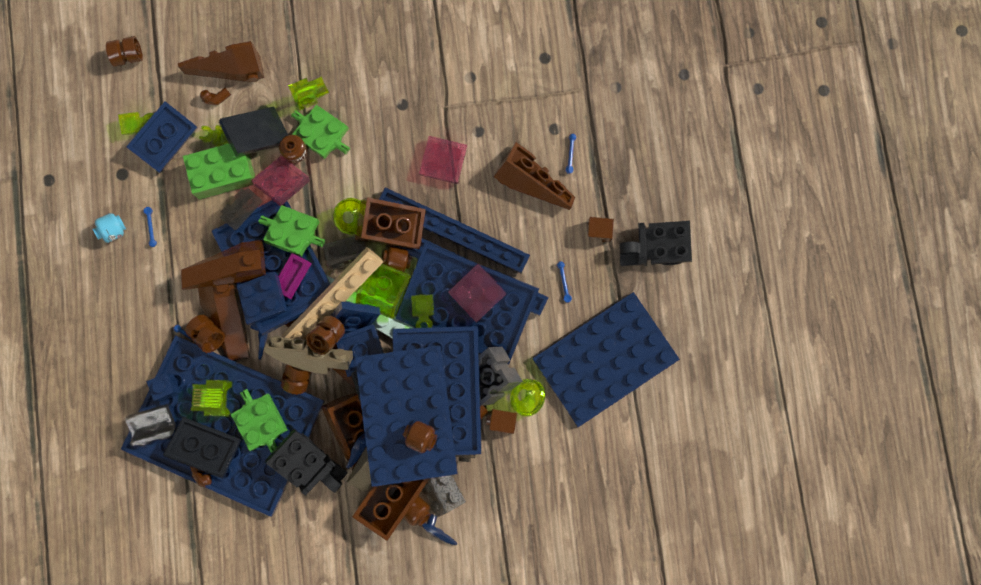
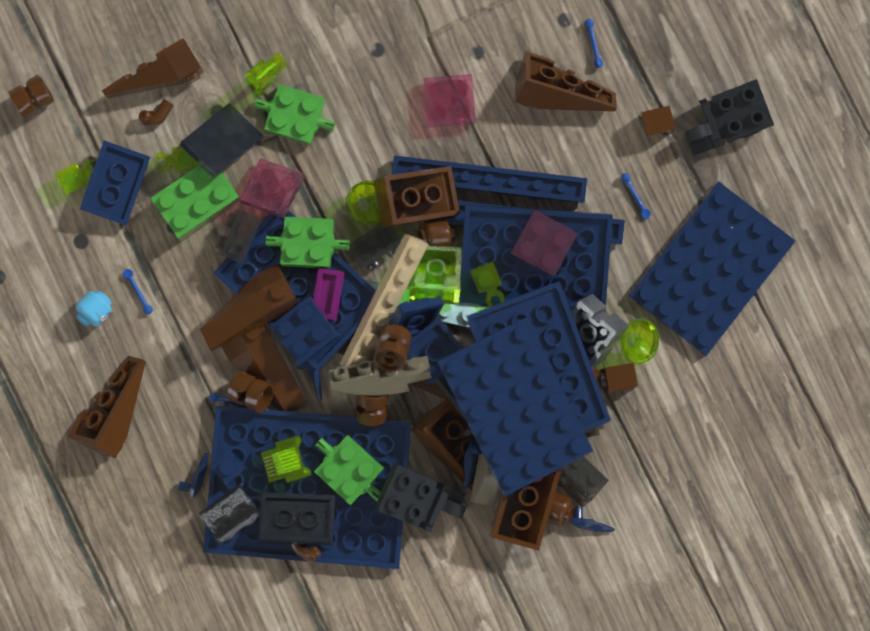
camera: 15 degrees left, 5 degrees up
reddish brown head [279,135,307,163] -> none
reddish brown head [403,421,437,454] -> none
none -> reddish brown wedge [67,356,146,458]
none -> dark blue bar [178,453,208,498]

